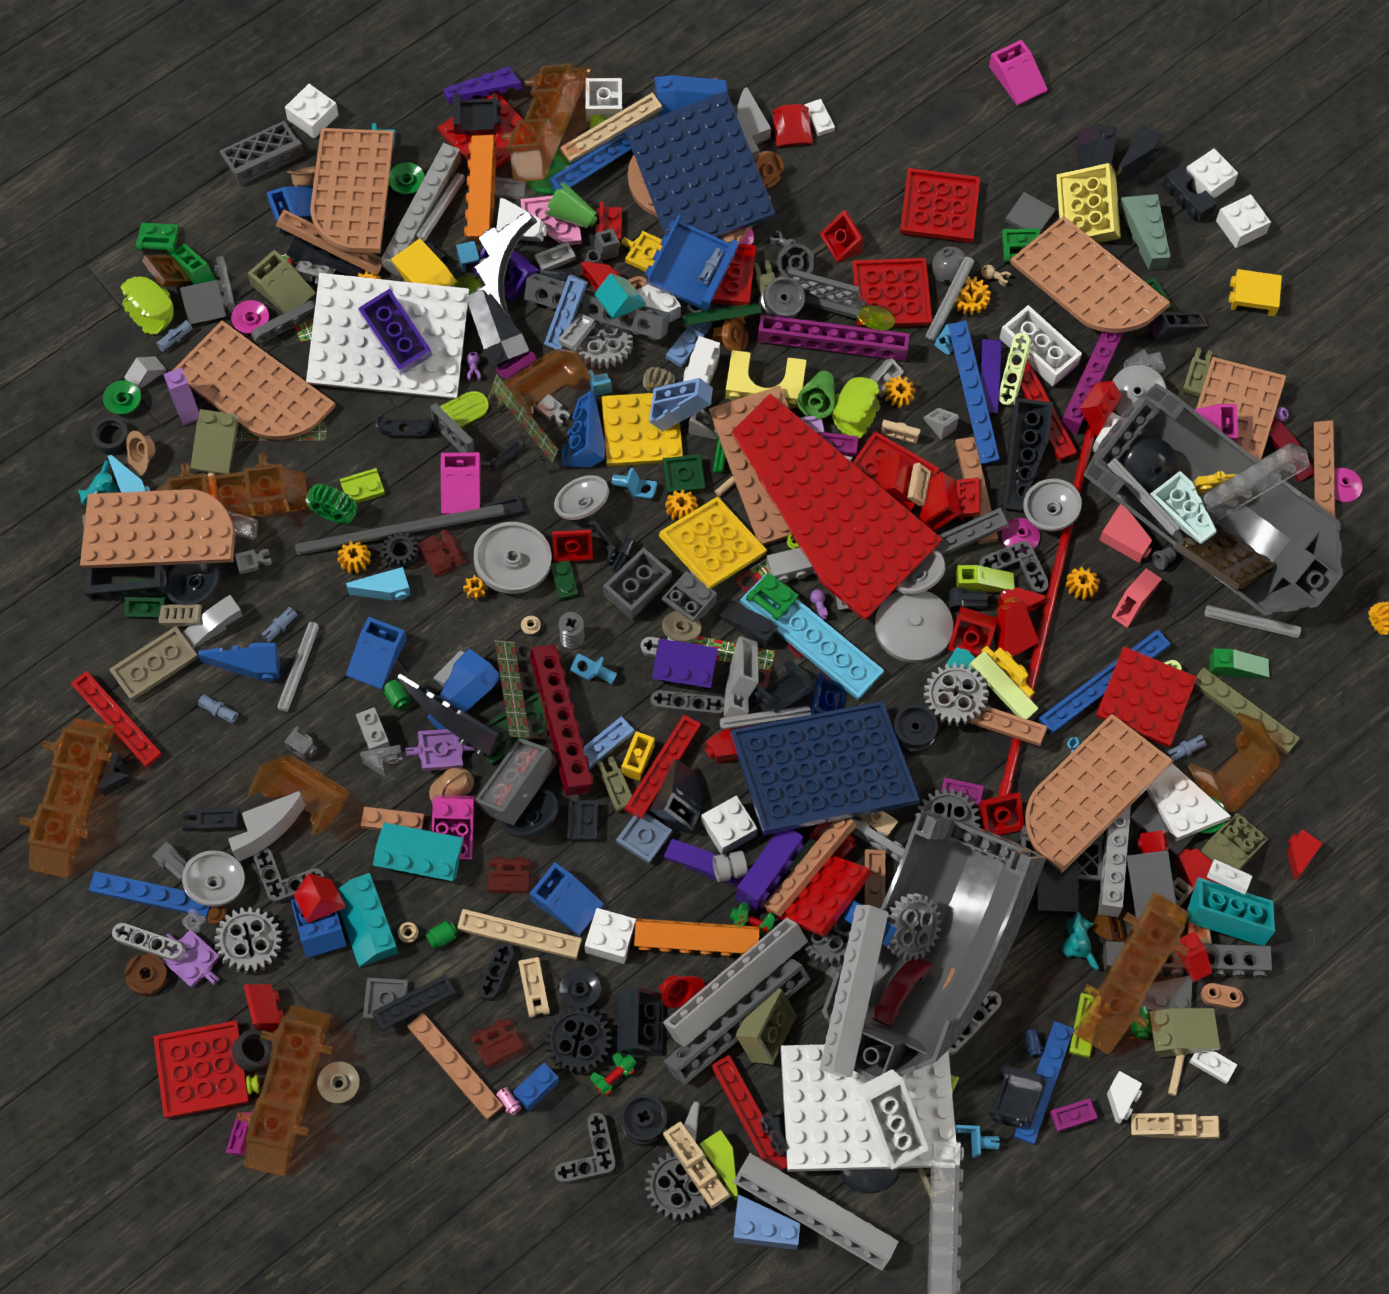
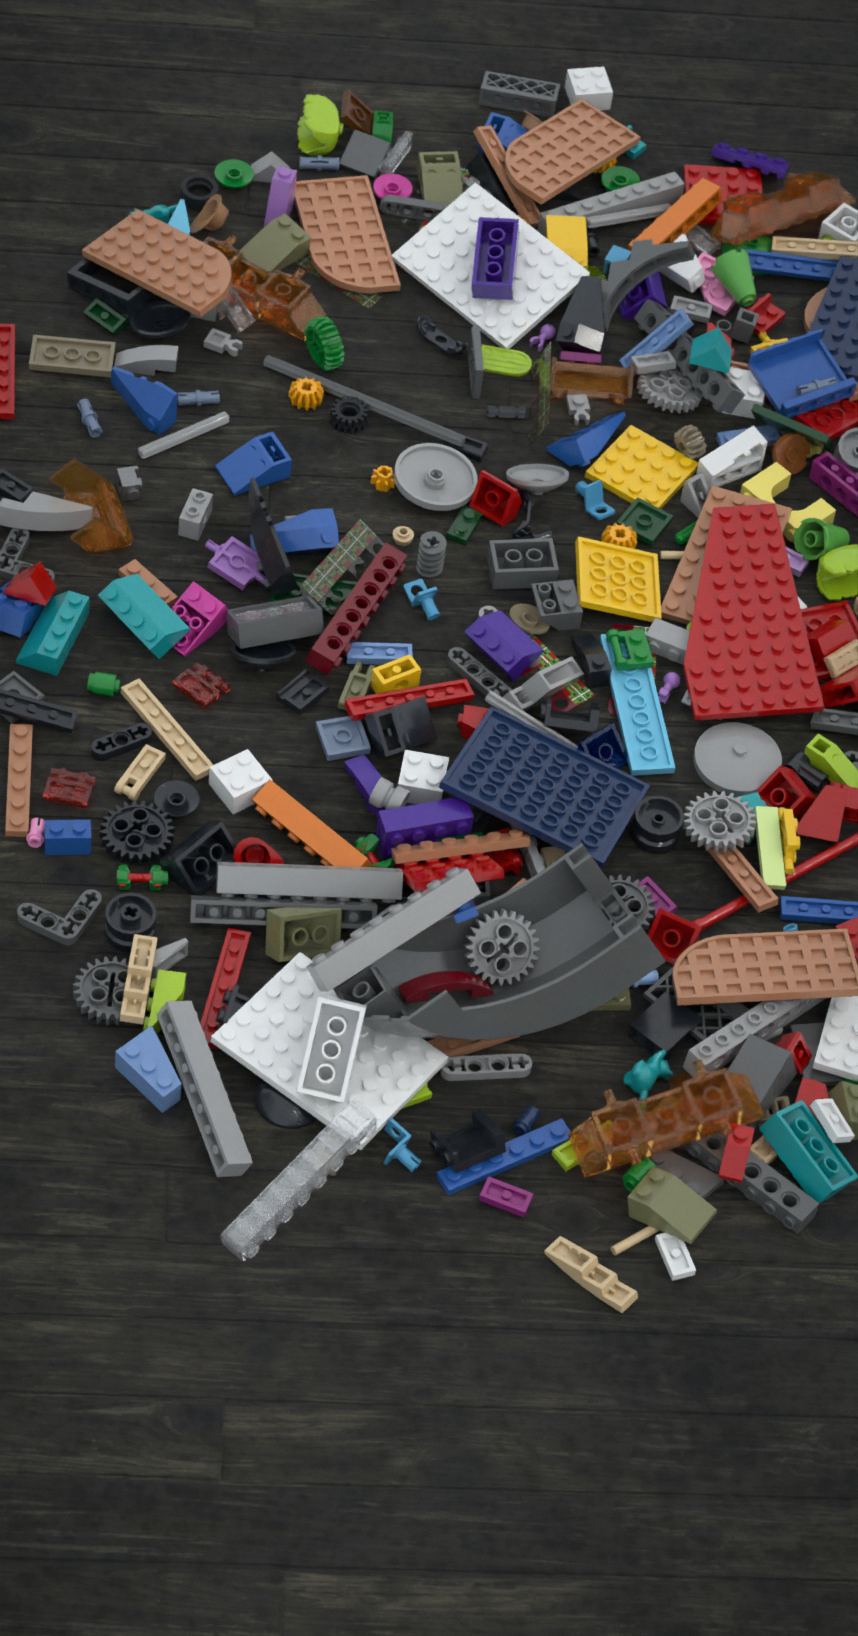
camera: 35 degrees right, 15 degrees down
green plate [136,223,179,253] -> none
dark tan slope [159,604,202,629] -> none
lime plate [340,468,385,504] -> none
medium azure slope [346,567,410,601] -> none
clear slope [360,745,403,777] -> none
green brick [384,680,411,710] -> none
tan plate [398,922,419,943] -> none
clear red plate [417,529,464,577] -> none
medium nougat piece [429,768,474,803] -> none
dark pink slope [441,453,481,515] -> none
black panel [453,93,501,135] -> none
blue slope [530,862,604,936] -> none
dark azure panel [589,370,612,396] -> none
medium blue wedge [649,378,713,432] -> none
magenta plate [820,432,858,457] -> none
light grey dish [895,550,945,594] -> none
white slope [1107,1071,1142,1124] -> none
nougat plate [1200,983,1243,1009] -> none

